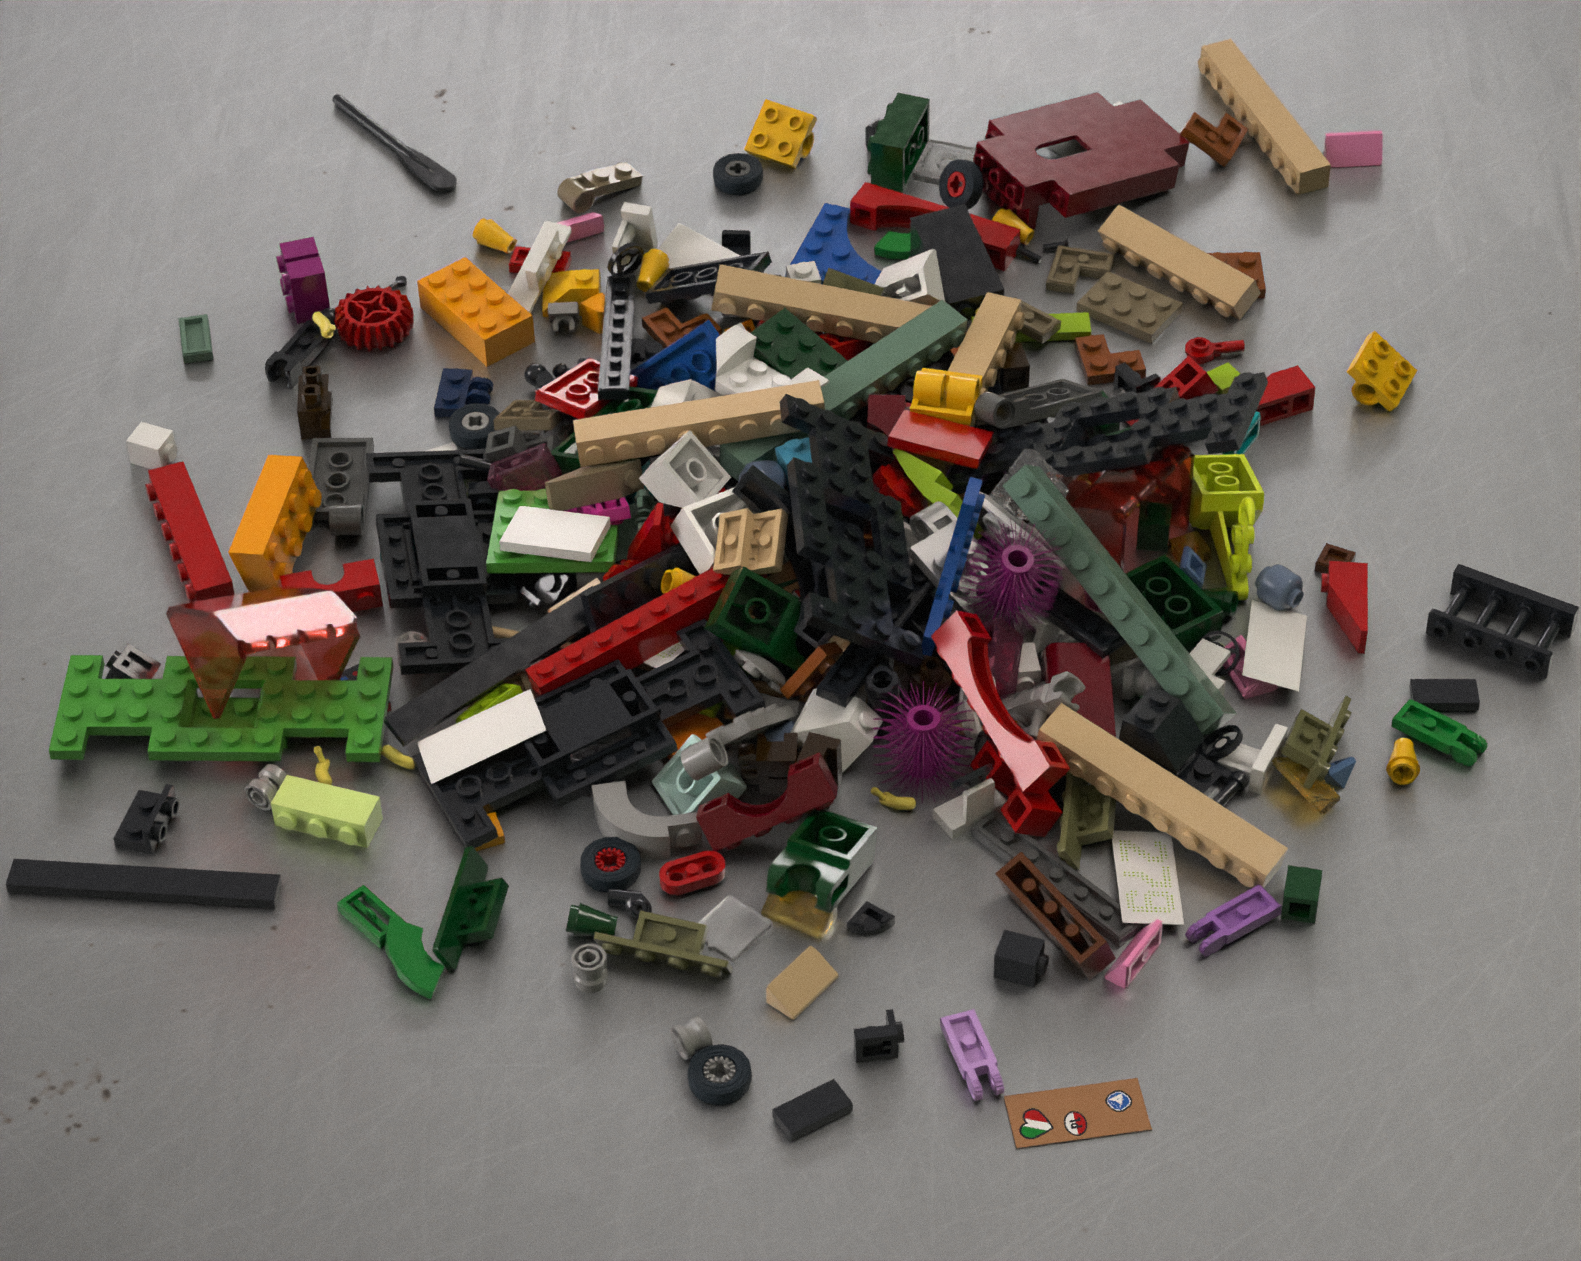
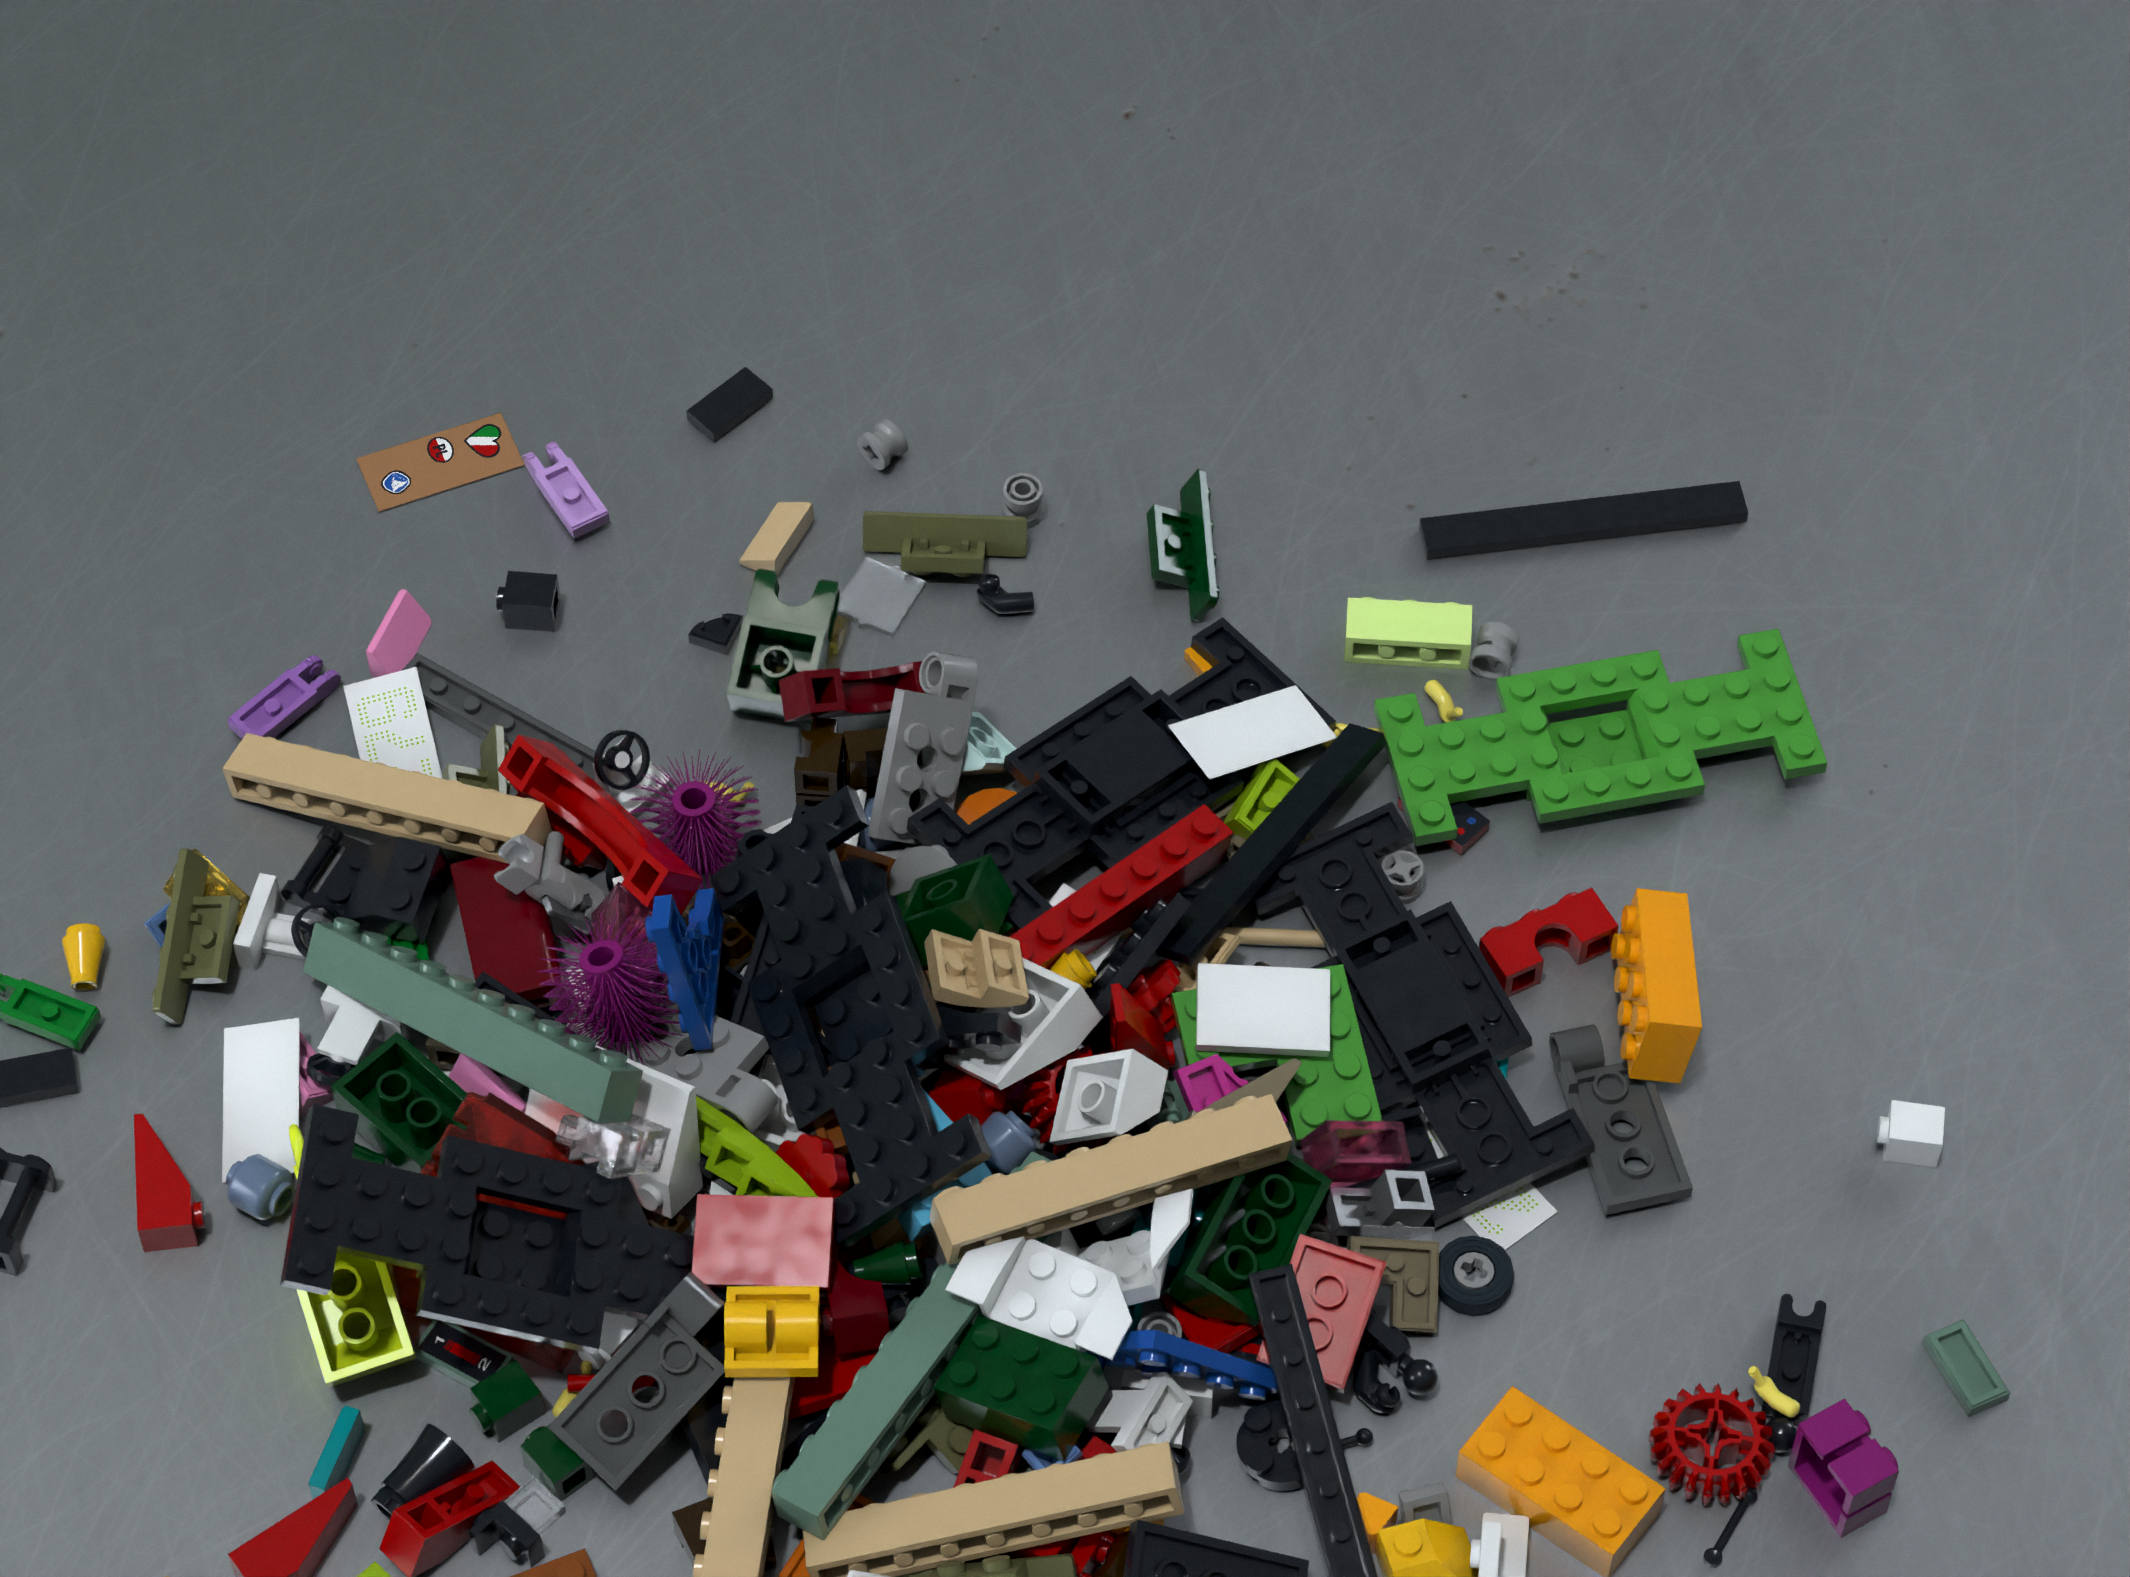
camera: 165 degrees right, 10 degrees up
black bracket [105,643,161,679] -> none
black bracket [113,784,180,855] -> none
red brick [145,461,236,614] -> none
clear red windscreen [166,586,361,719] -> none
dark brown hips [297,366,333,440] -> none
green tile [337,885,405,949] -> none
green tile [385,917,444,999] -> none
dark blue hinge [434,368,494,418] -> none
dark green cone [566,903,618,937] -> none
black bush [580,837,641,893] -> none
light grey arch [592,781,702,859] -> none
dark orange plate [641,307,722,349] -> none
red plate [659,851,726,895] -> none
black bush [687,1044,752,1105] -> none
black bracket [854,1009,904,1063] -> none
reddish brown brick [995,852,1116,981] -> none
dark green brick [1281,865,1323,924] -> none
reddish brown tile [1315,543,1356,574] -> none

